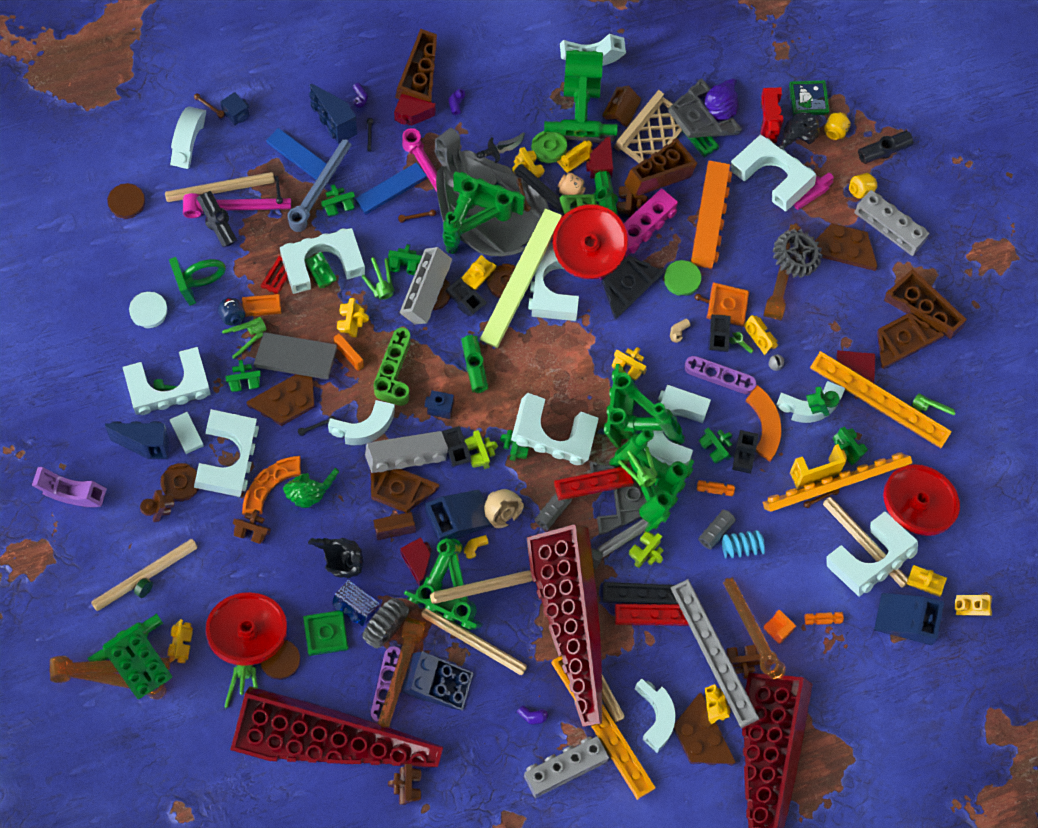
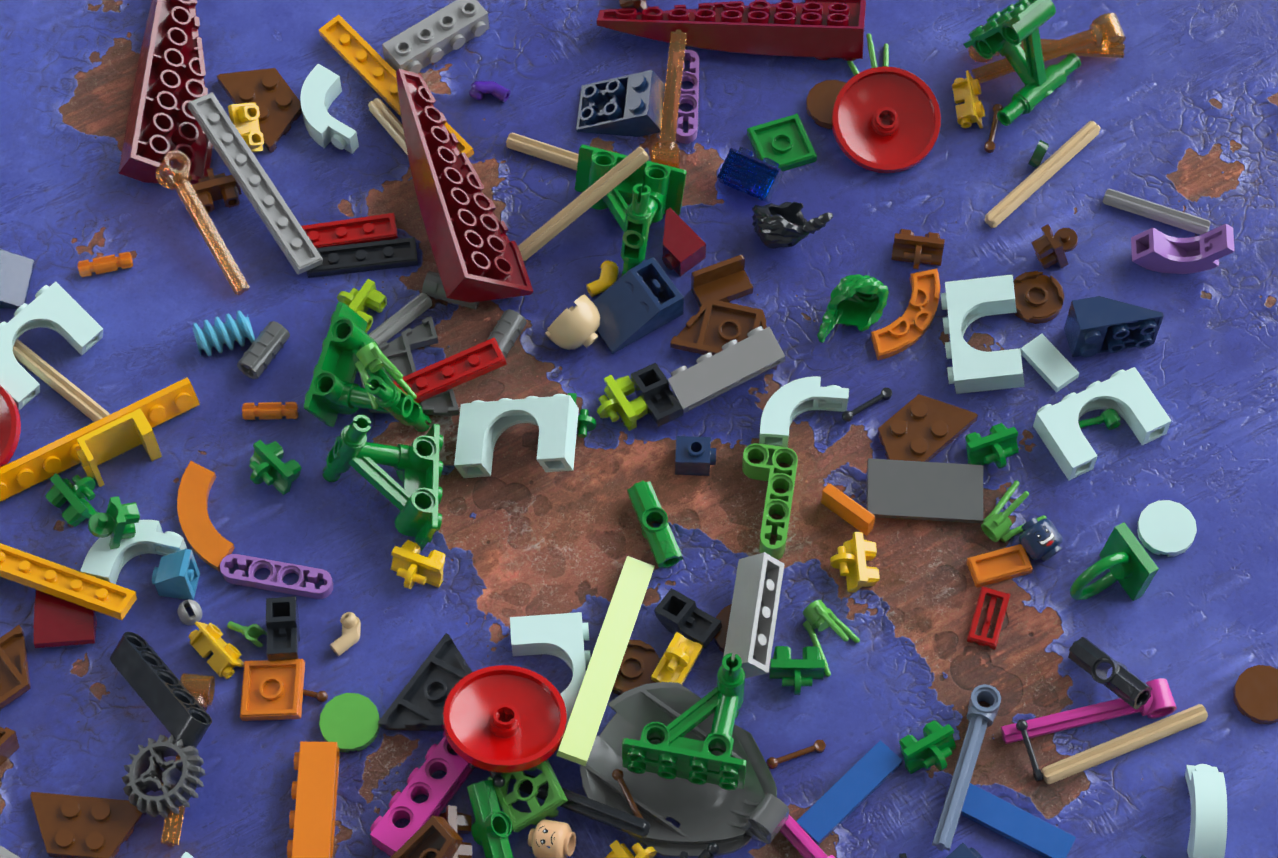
camera: 175 degrees right, 5 degrees down
light aqua arch [280,228,365,294] -> none
green hips [305,252,337,288] -> none
dark grey gear [363,598,409,648] -> none
light aqua arch [644,385,711,465] -> none
black brick [732,430,759,474] -> none
orange panel [763,610,796,644] -> none
none -> black beam [110,632,212,748]
none -> dark azure slope [152,549,200,600]
none -> reddish brown hinge [984,104,1003,153]
none -> light grey axle [1103,189,1210,235]

